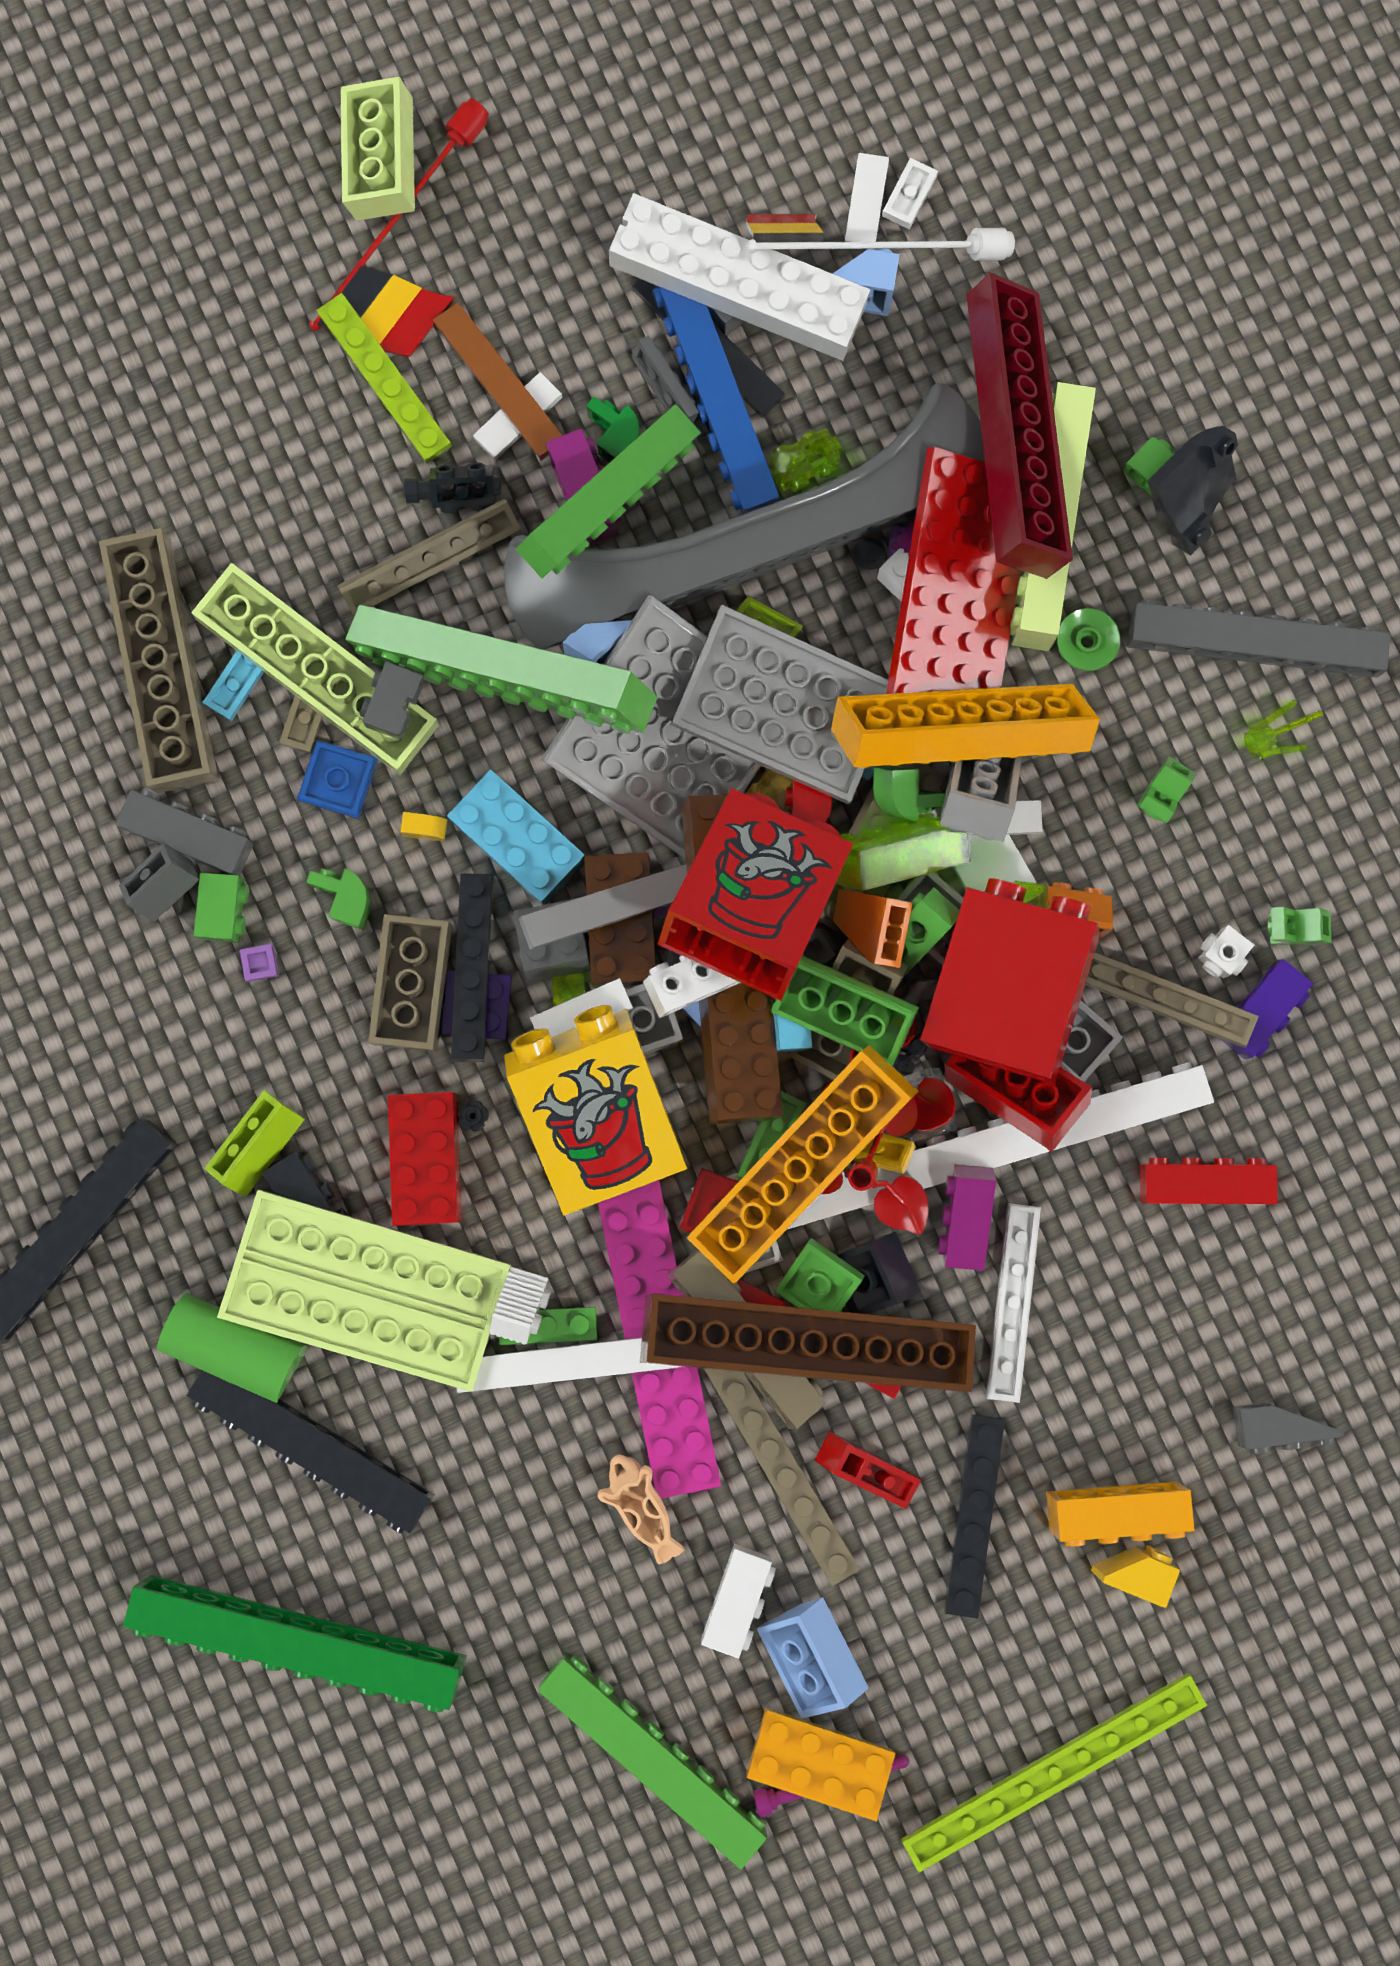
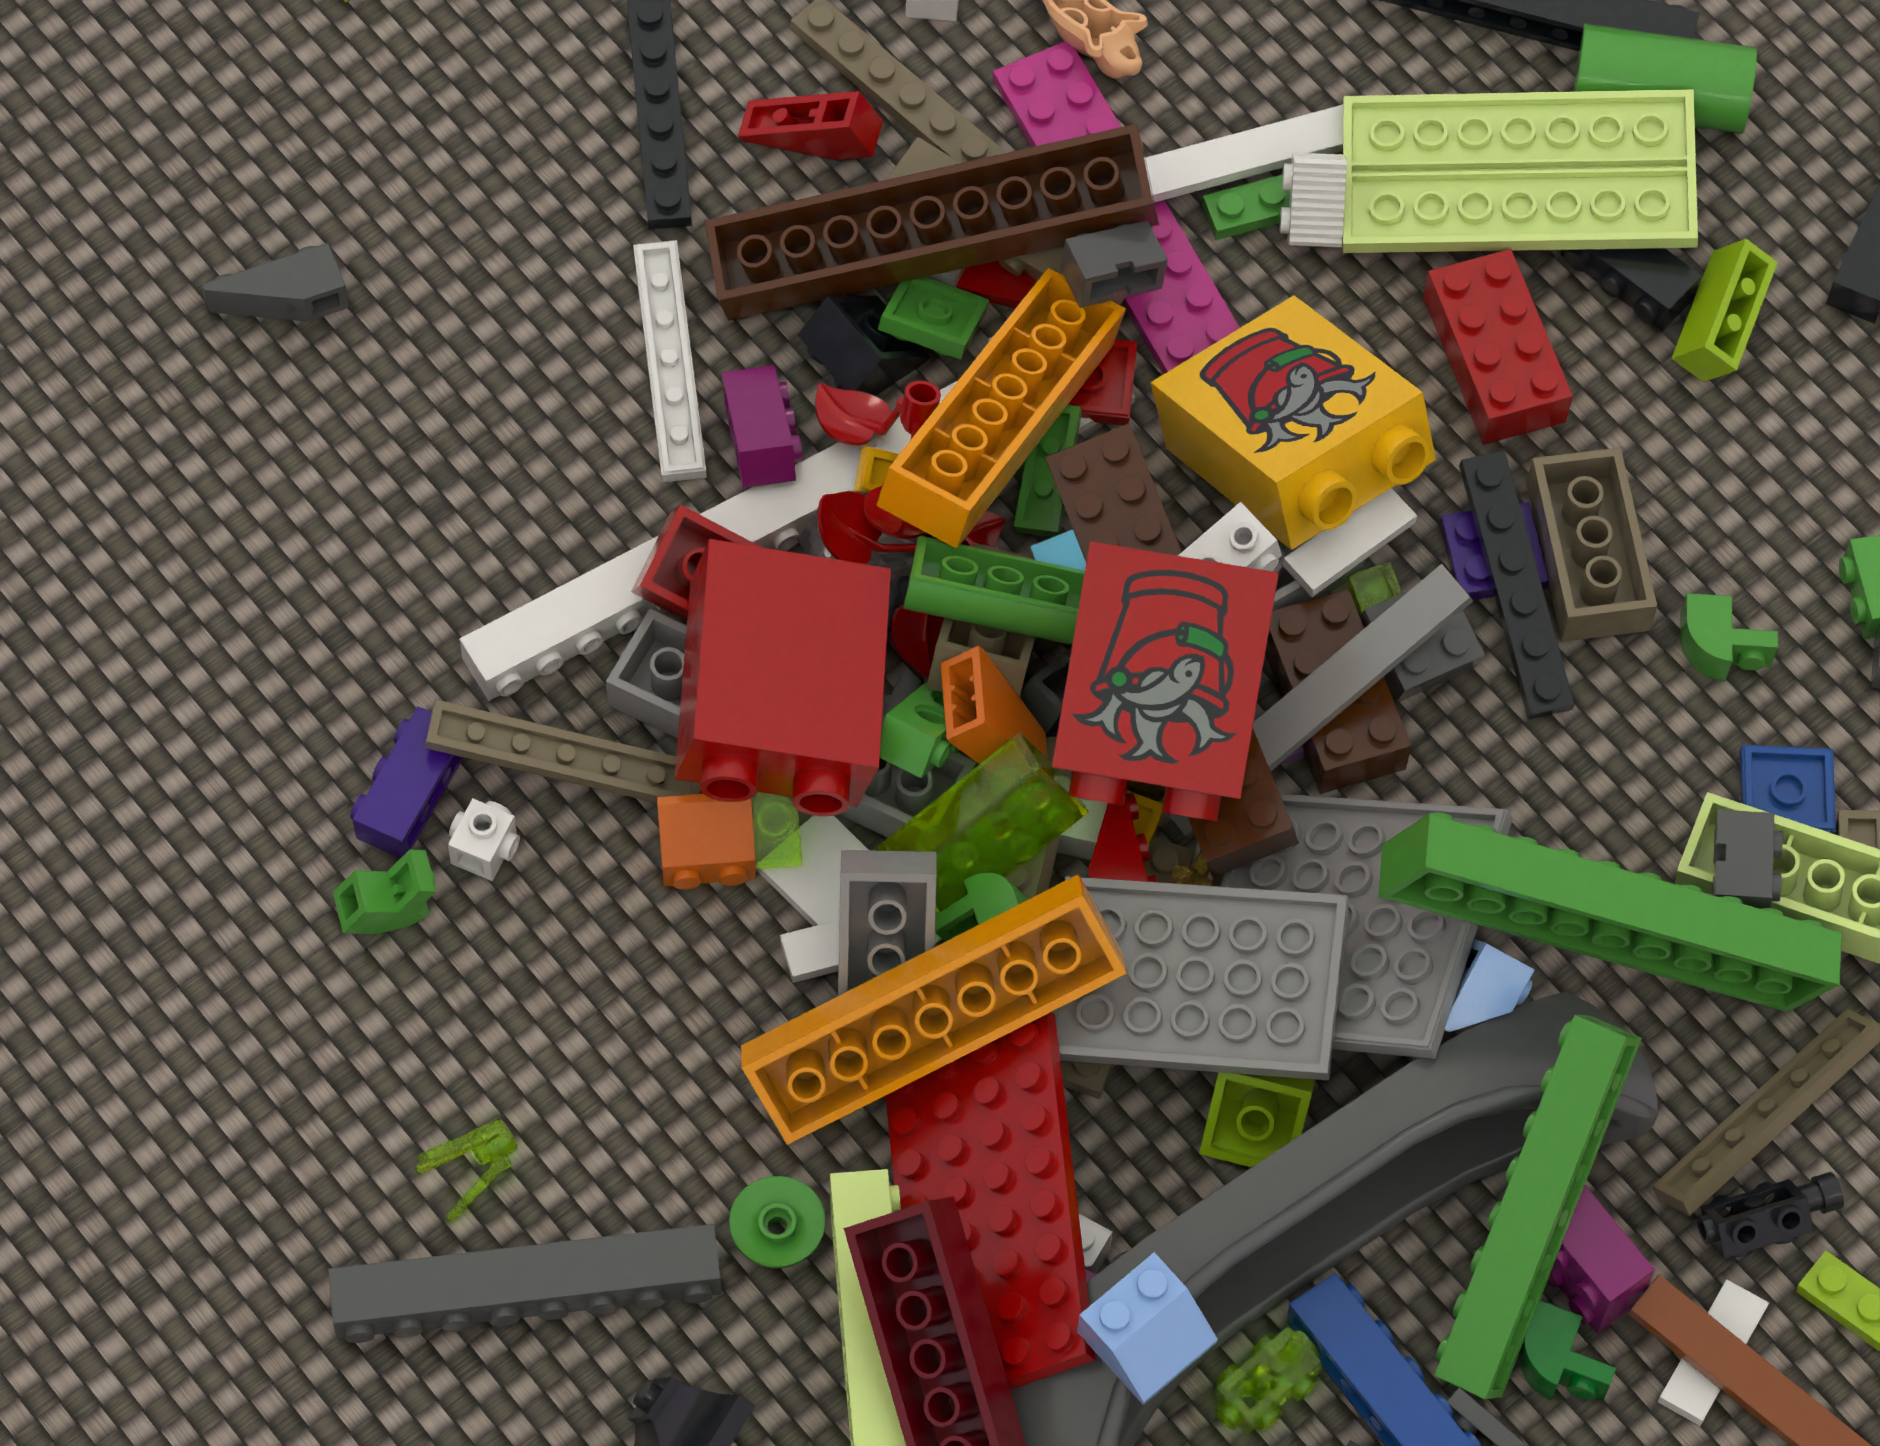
camera: 160 degrees right, 20 degrees down
medium lavender plate [240,944,279,982] -> none
yellow piece [400,812,447,841] -> none
medium azure brick [447,769,585,905] -> none
black plate [457,1100,489,1132] -> none
light orange brick [1046,1481,1195,1546] -> none
yellow slope [1091,1545,1180,1608] -> none
bright green brick [1137,756,1196,823] -> none
red brick [1140,1158,1278,1204] -> none
none -> dark grey brick [1060,221,1168,308]
none -> light blue slope [1077,1252,1218,1405]

